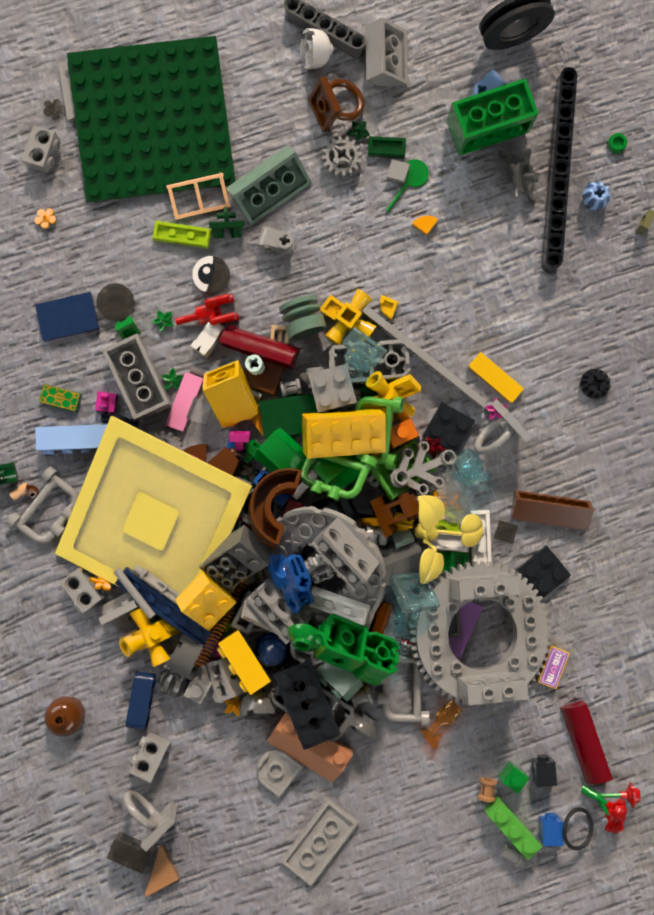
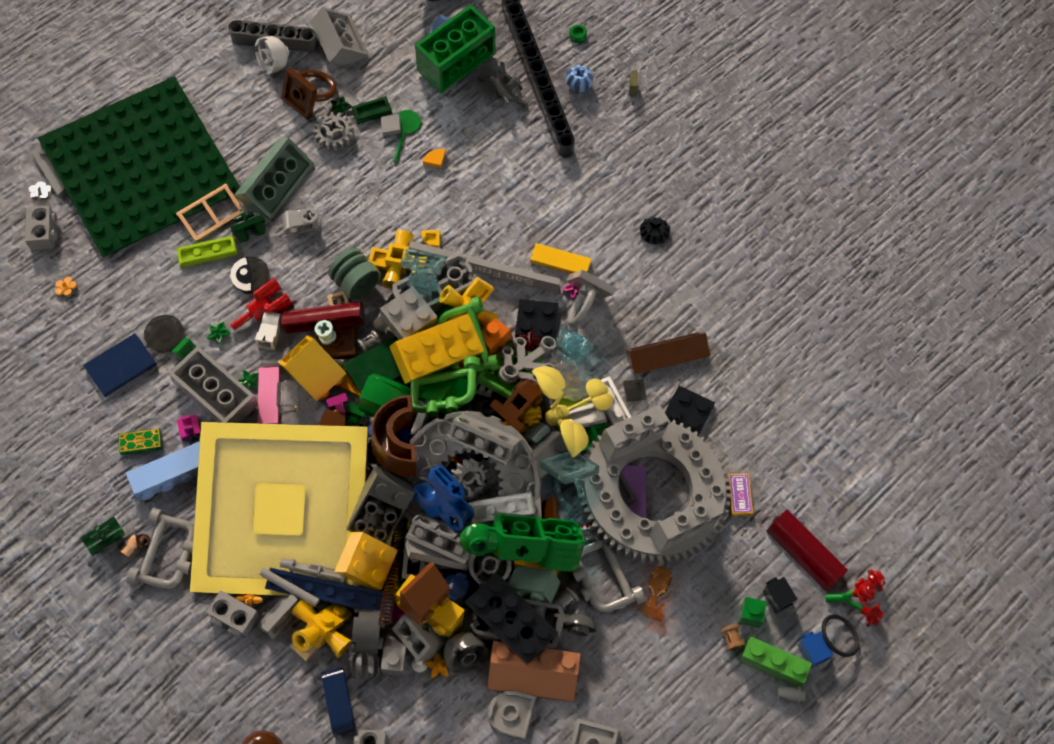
camera: 25 degrees left, 20 degrees down
none -> dark orange slope [400,562,450,625]

